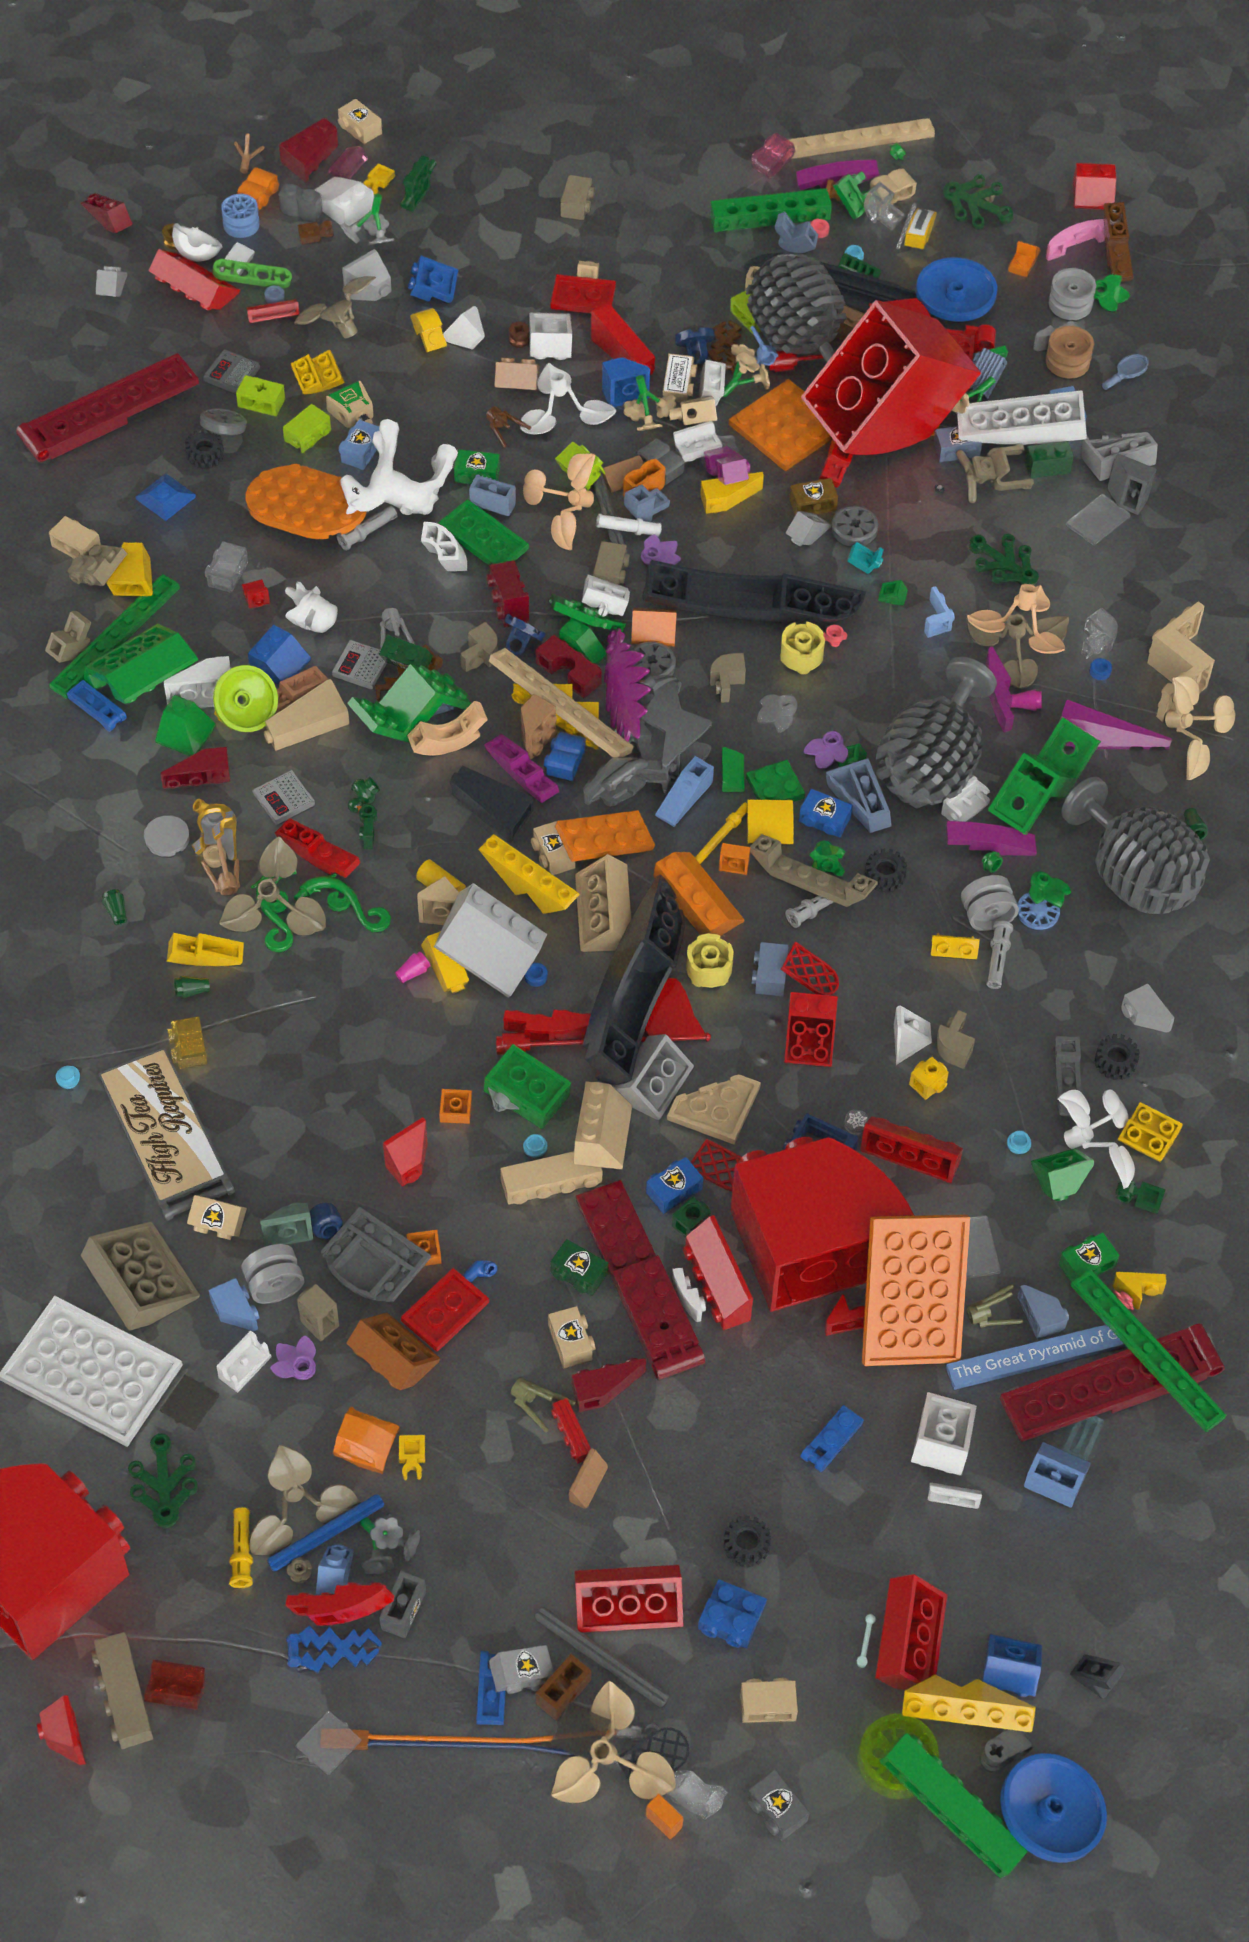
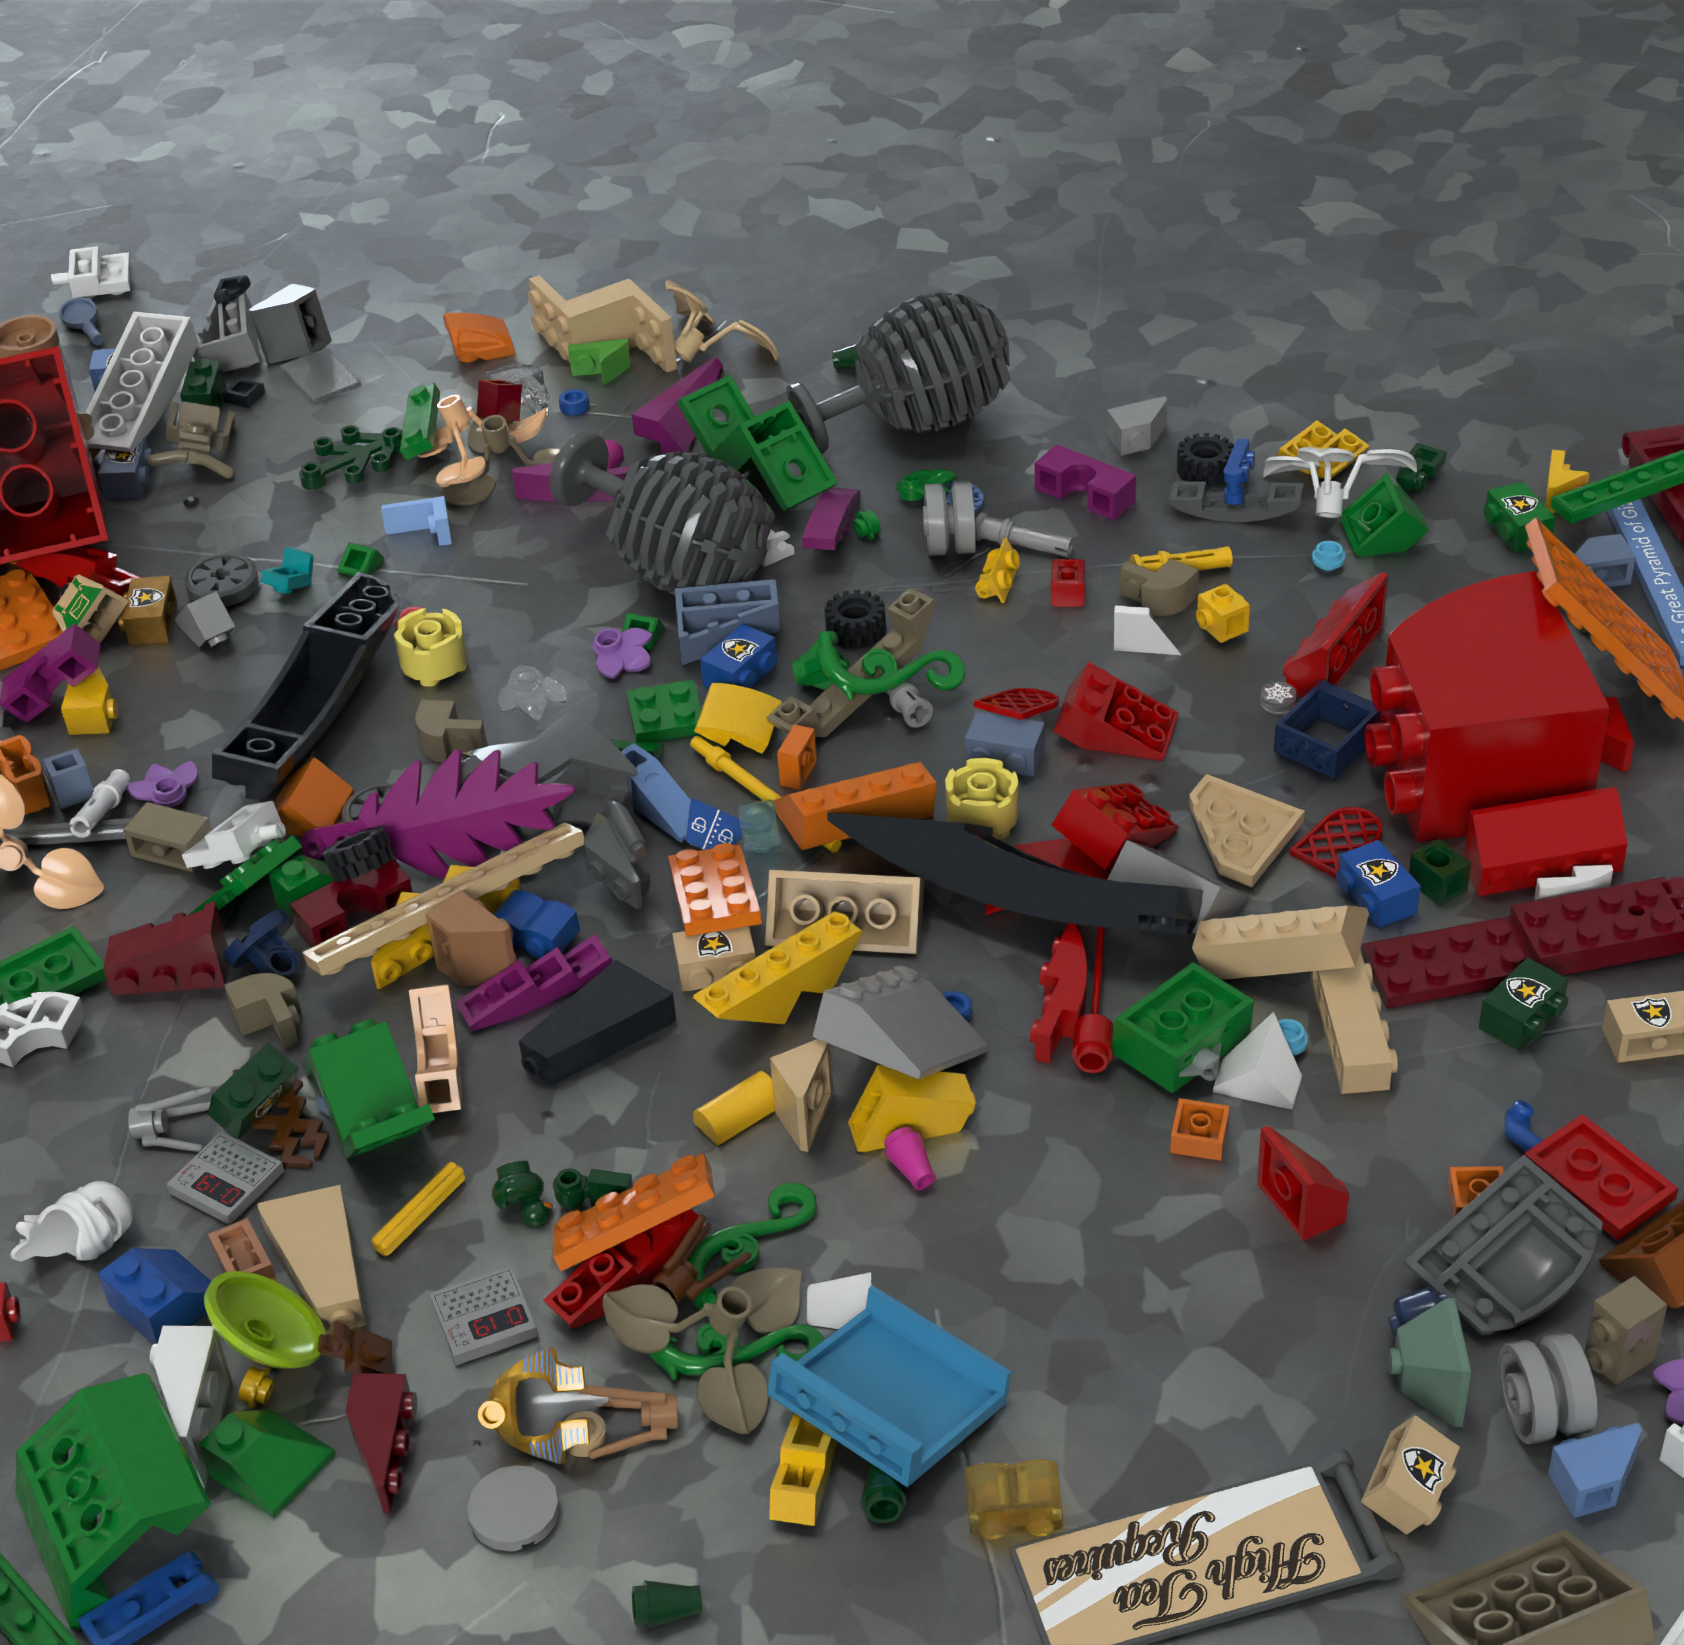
camera: 75 degrees left, 15 degrees down
none -> white plate [51,246,131,299]
none -> tan torso [52,575,129,643]
none -> black tile [213,275,251,304]
none -> black tile [222,378,265,408]
none -> reddish brown plate [318,1322,393,1374]
none -> black tyre [322,826,396,882]
none -> yellow axle [371,1162,465,1256]
none -> green plate [400,383,440,460]
none -> orange slope [443,313,515,362]
none -> dark red brick [476,380,522,423]
none -> orange plate [553,1153,715,1271]
none -> bright green slope [568,338,631,385]
none -> reddish brown plant [653,1214,751,1304]
none -> blue sticker [686,798,750,850]
none -> clear light blue bracket [738,800,781,854]
none -> dark azure panel [767,1285,1011,1487]
none -> white sticker [807,1272,871,1329]
none -> green plant [816,631,965,700]
none -> magenta arch [1035,444,1136,520]
none -> red slope [1051,559,1085,607]
none -> red slope [1051,783,1179,870]
none -> yellow pin [1129,546,1233,572]
none -> white slope [1213,1011,1302,1110]
none -> blue plate [1224,439,1255,505]

